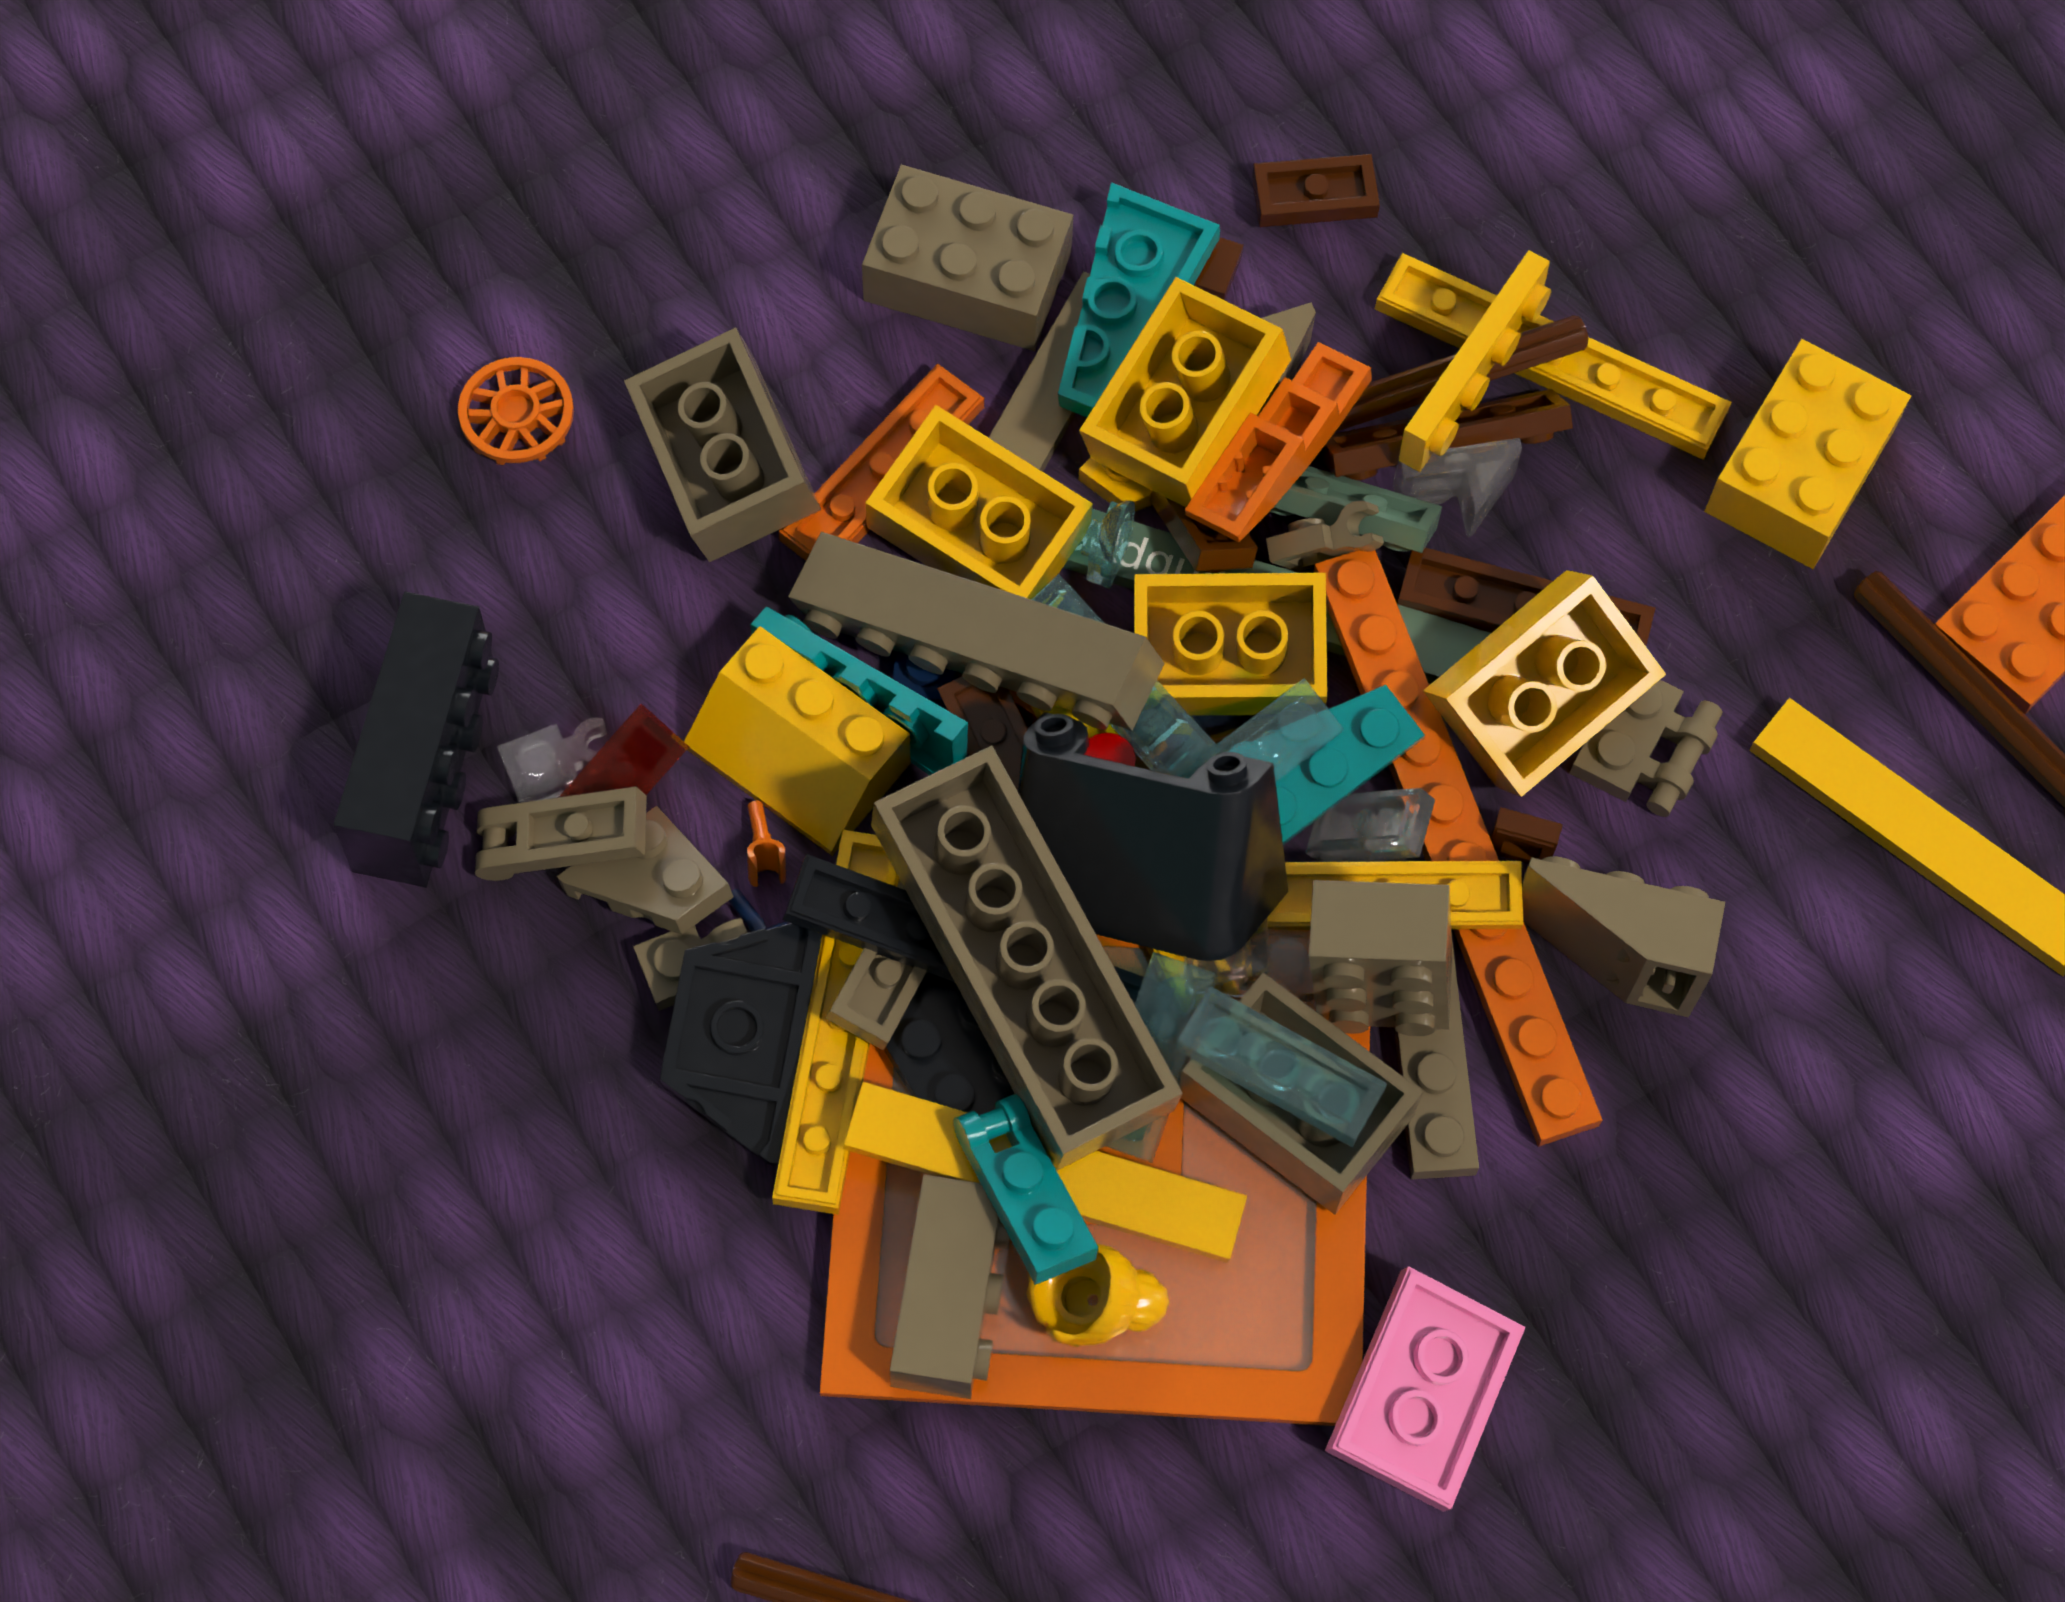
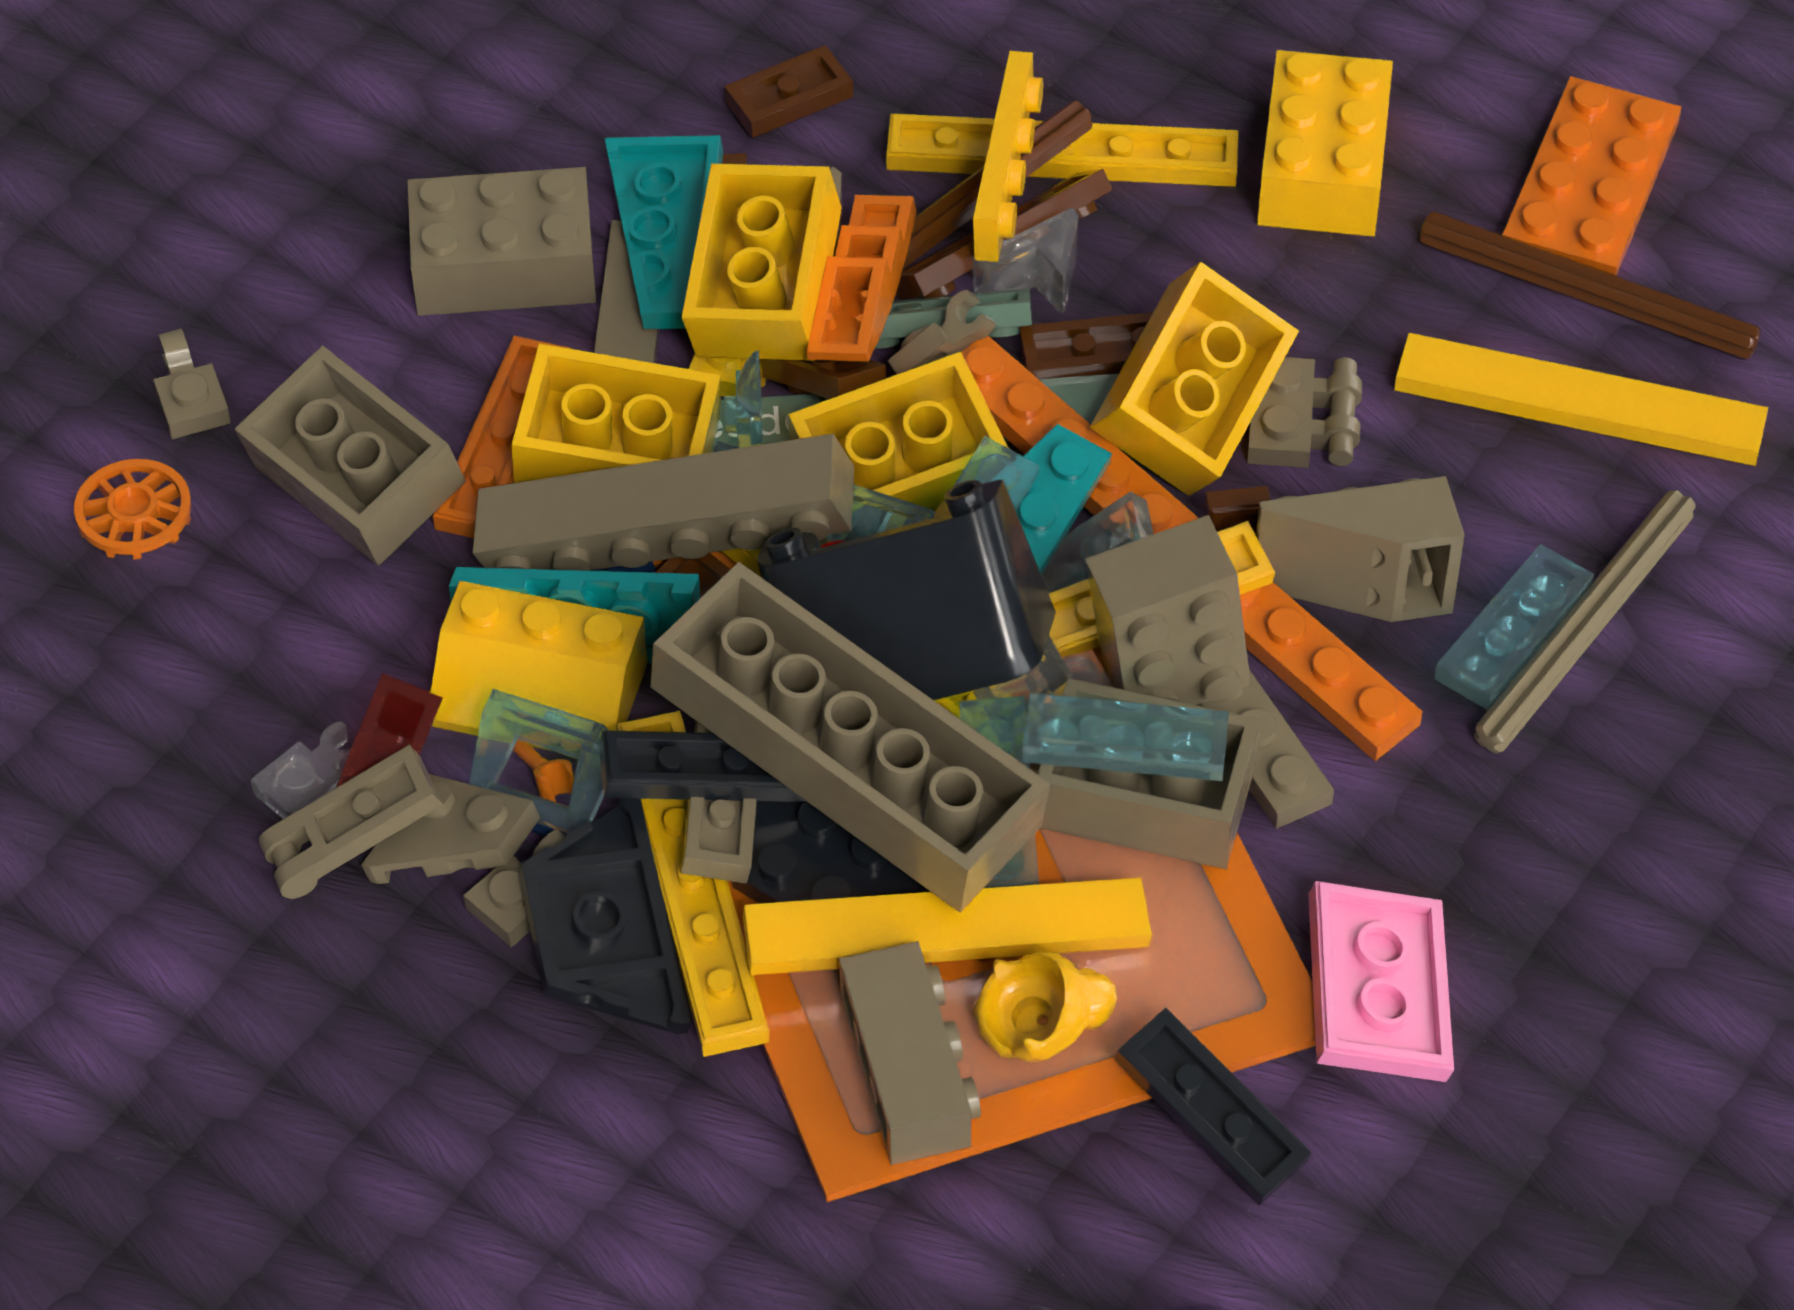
camera: 20 degrees left, 15 degrees down
black brick [333,591,499,888] -> none
teal plate [953,1094,1098,1285] -> none
none -> dark tan plate [153,328,231,439]
none -> clear light blue tile [469,689,609,833]
none -> black plate [1114,1007,1312,1206]
none -> clear light blue plate [1434,544,1594,710]
none -> dark tan axle [1474,490,1696,754]

